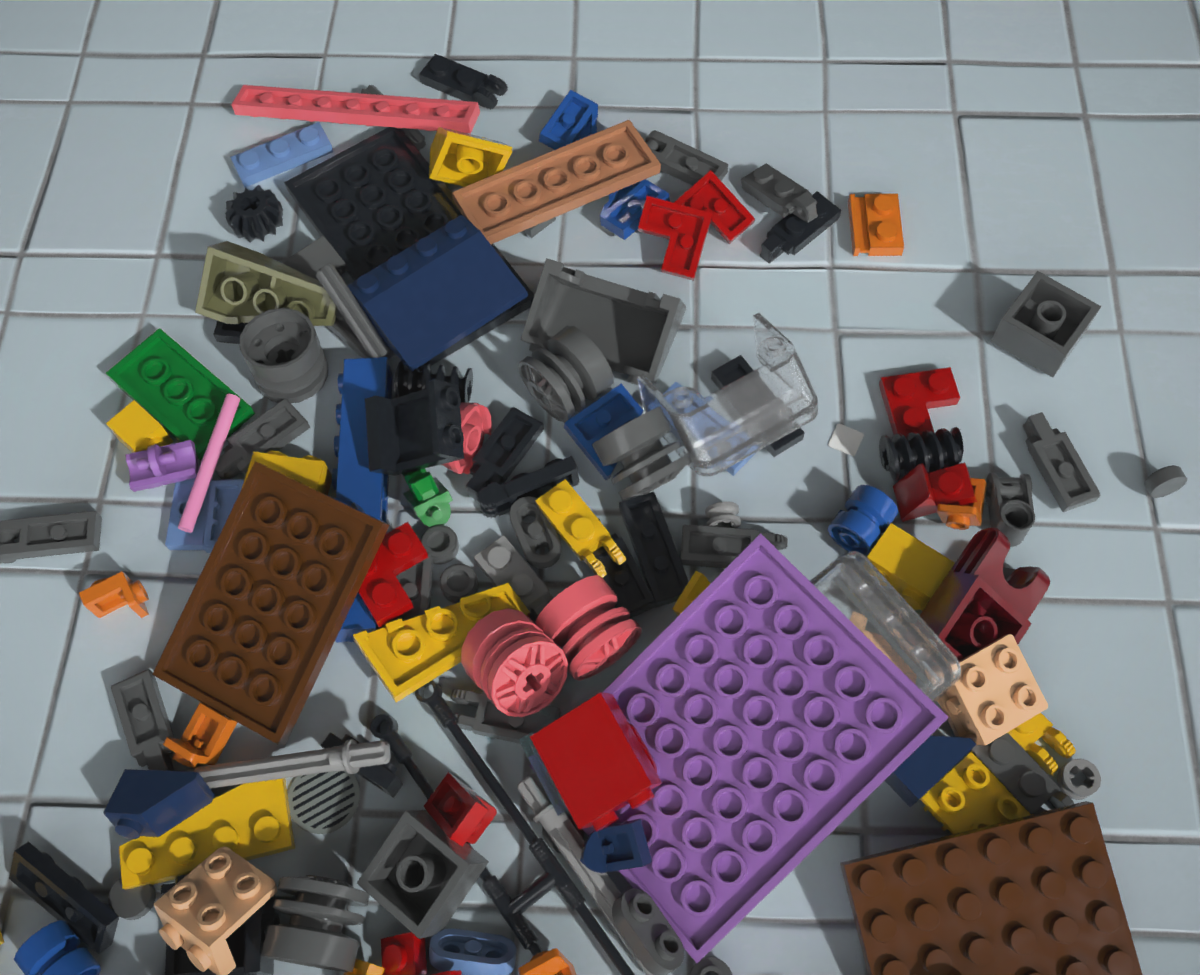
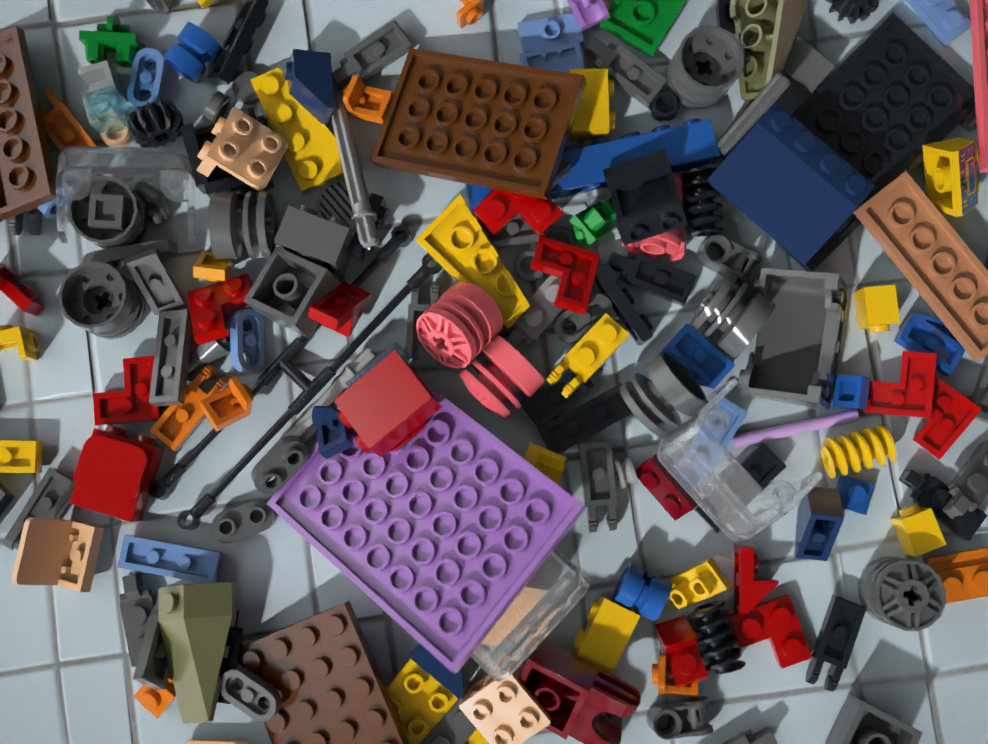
camera: 75 degrees right, 20 degrees up
bright pink bar [178,394,240,533] -> none
none -> dark grey tile [203,91,230,124]
none -> dark grey brick [274,205,354,276]
none -> red plate [530,236,600,315]
none -> dark red plate [635,453,700,521]
none -> black plate [648,91,679,122]
none -> yellow hips [668,557,731,609]
none -> dark grey piece [697,235,762,287]
none -> lavender bar [732,409,859,448]
none -> red slope [734,545,779,614]
none -> dark blue slope [794,486,844,561]
none -> black hinge [805,594,866,692]
none -> yellow piece [821,425,897,479]
none -> blue plate [832,375,870,410]
none -> blue plate [836,475,875,515]
none -> yellow brick [853,284,900,334]
none -> dark grey wheel [858,557,946,631]
none -> yellow brick [890,504,947,557]

